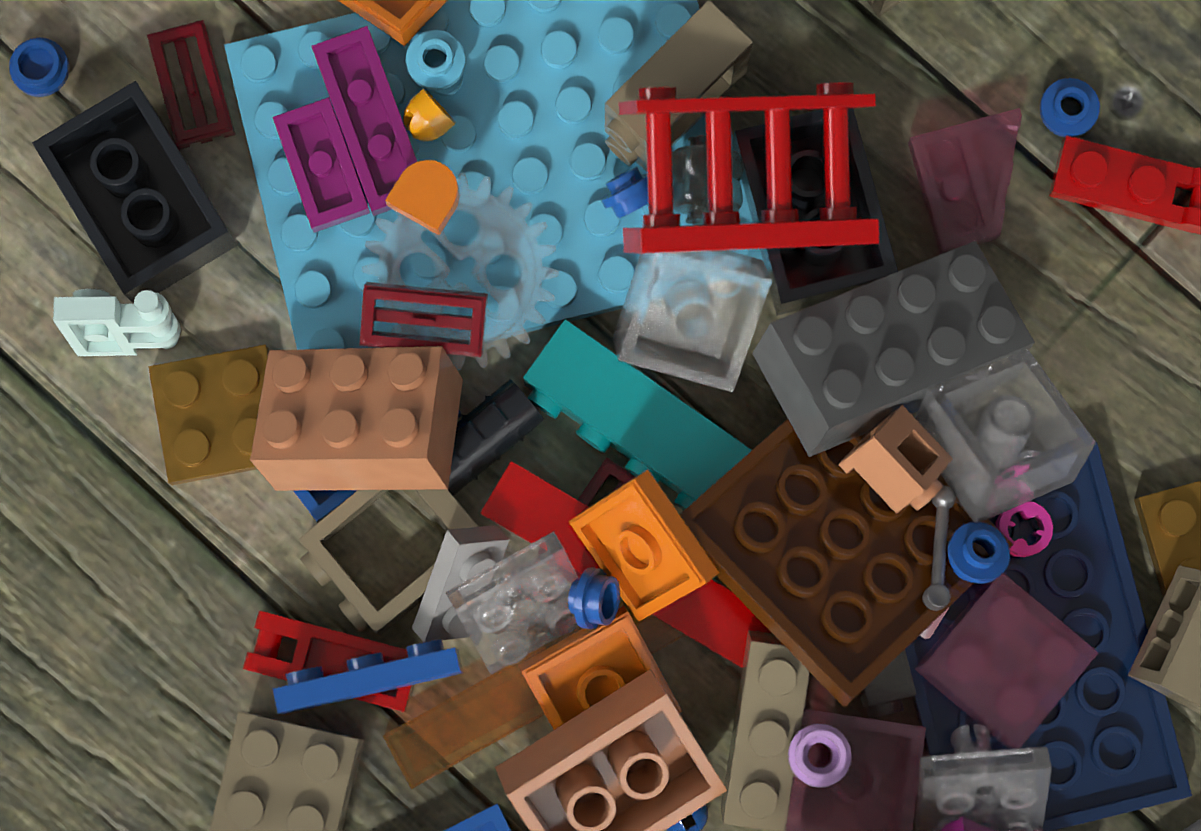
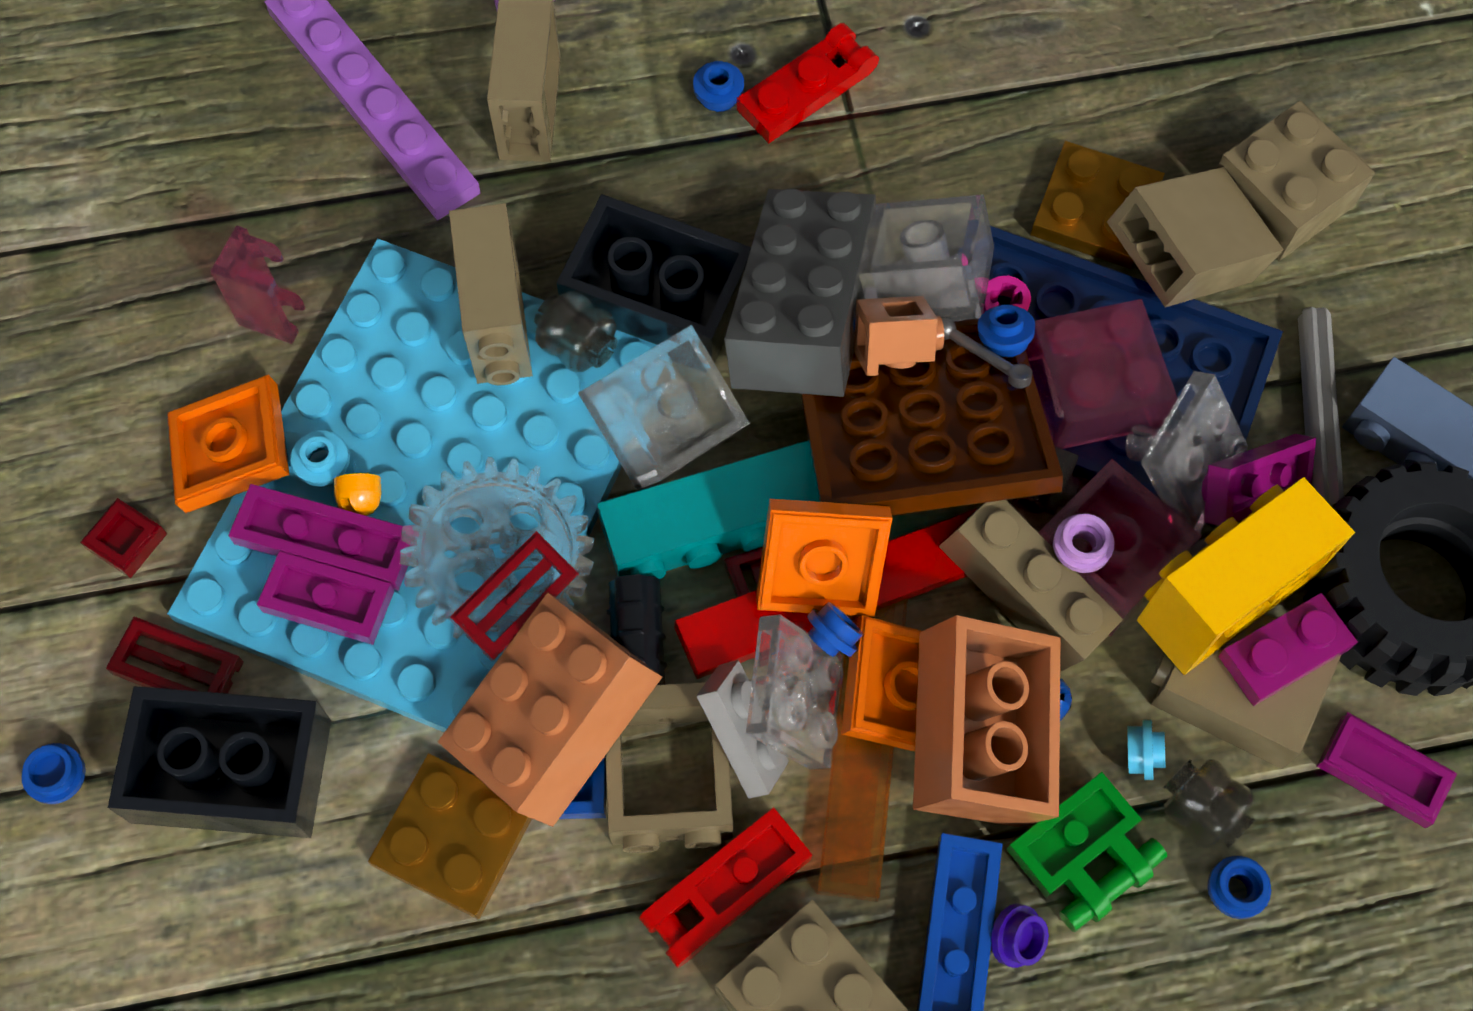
camera: 55 degrees left, 15 degrees down
light aqua plate [53,289,181,356] -> none
blue plate [273,639,463,714] -> none
orange tile [385,160,460,236] -> none
blue plate [601,167,648,218] -> none
red fence [619,82,879,254] -> none
clear pink wing [908,108,1022,254] -> none

